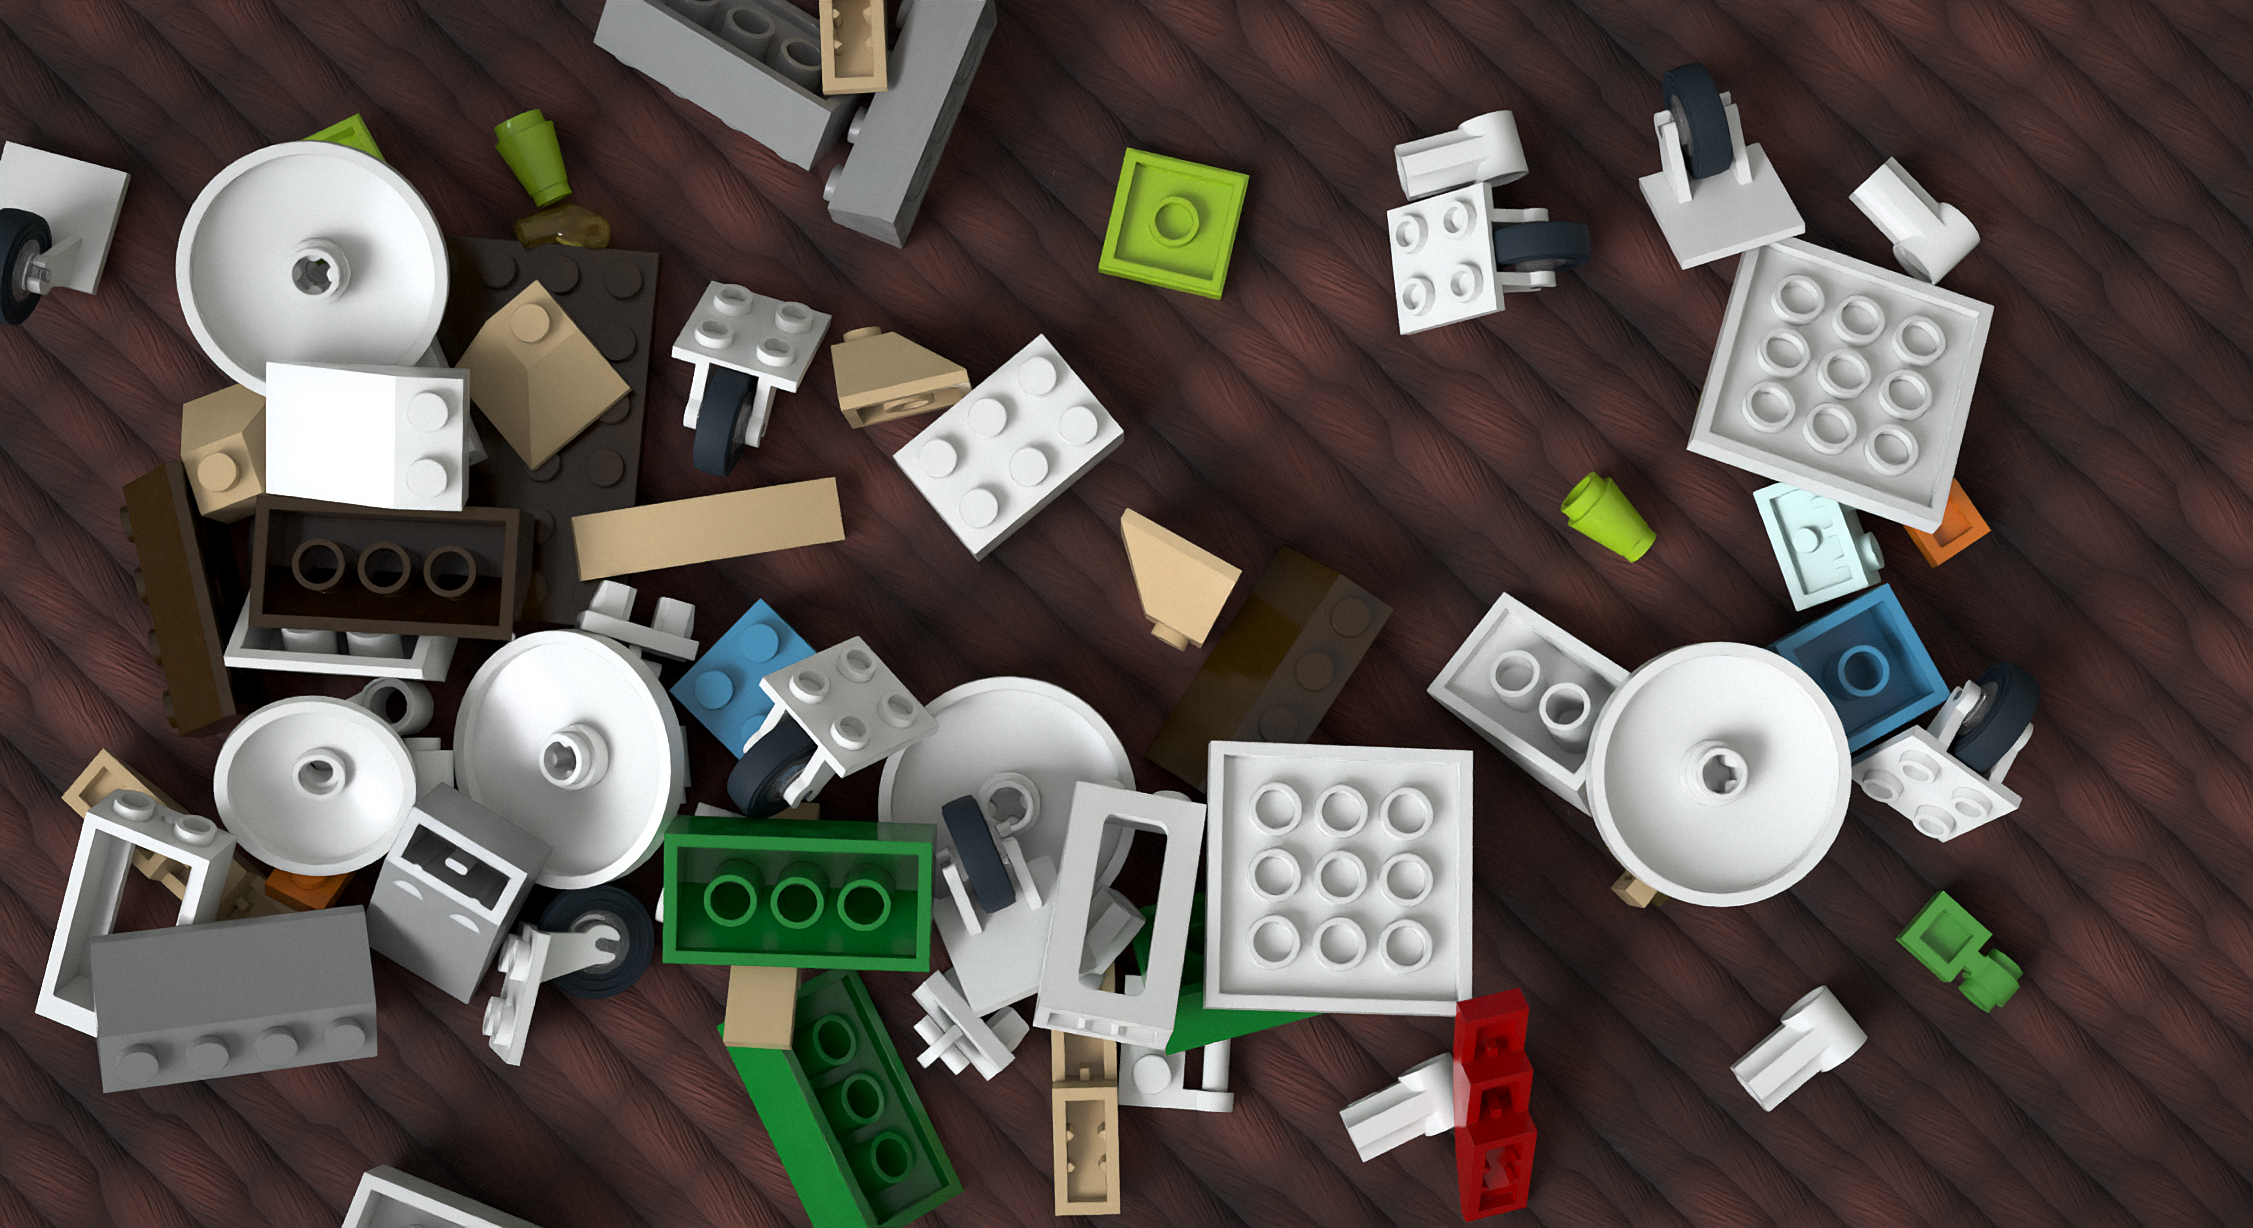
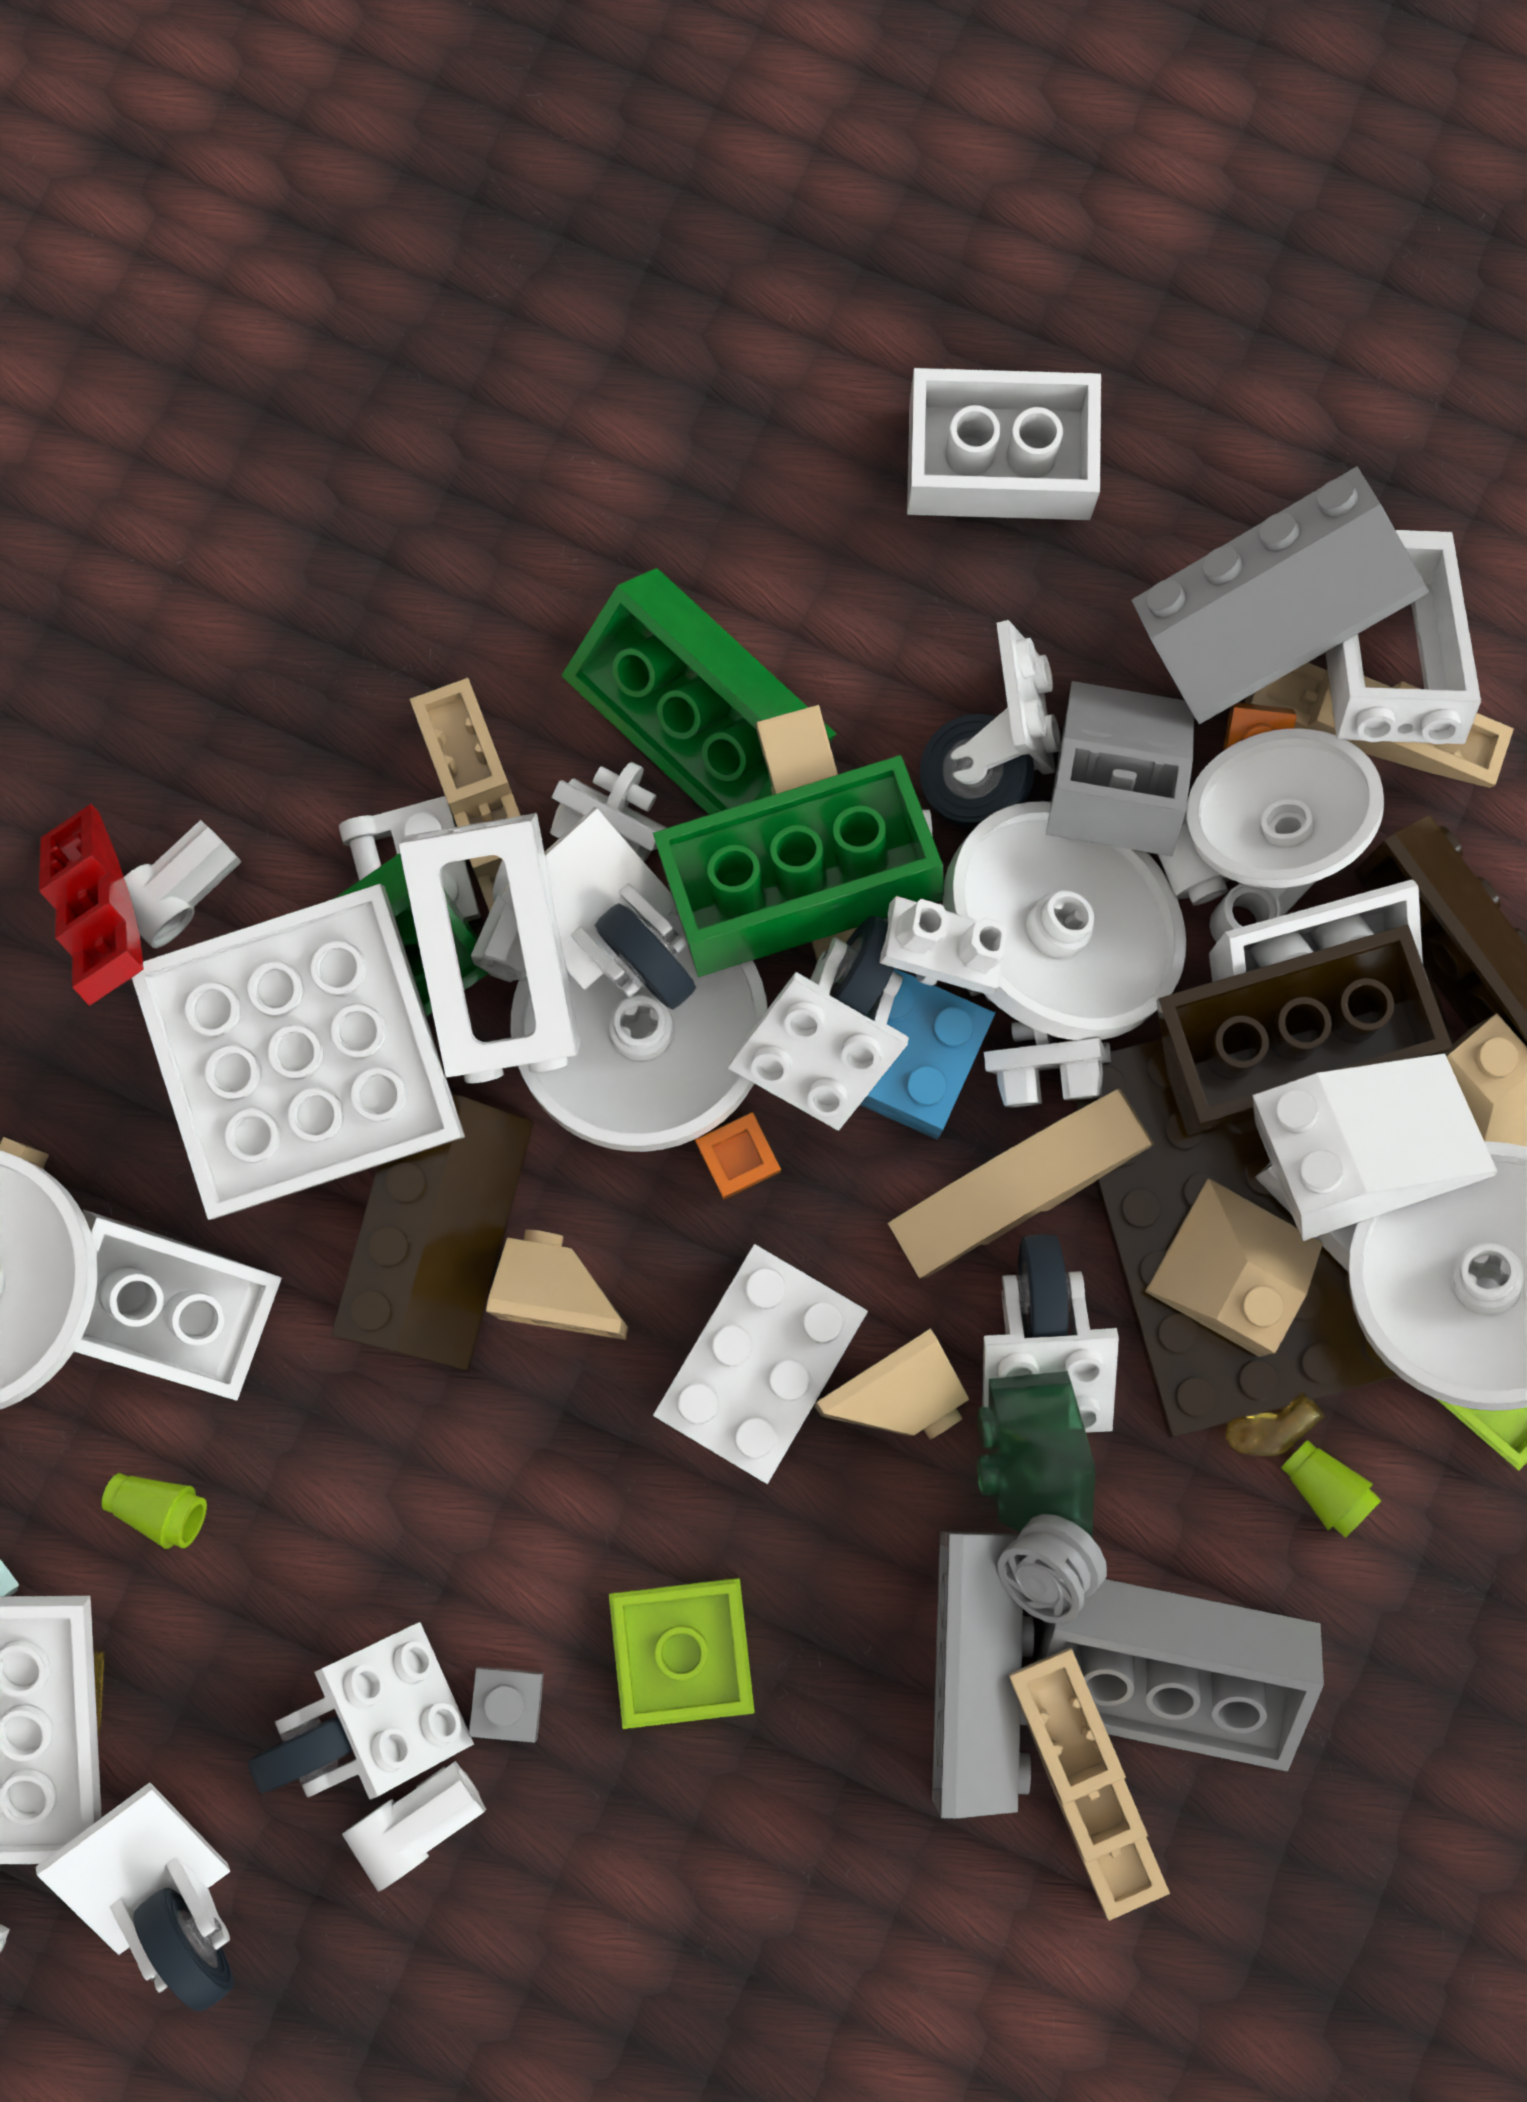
camera: 160 degrees right, 5 degrees down
none -> light grey plate [469,1666,544,1743]
none -> orange plate [695,1112,781,1200]
none -> white hips [879,896,1008,996]
none -> clear green slope [977,1371,1095,1538]
none -> light grey wheel [998,1514,1107,1624]

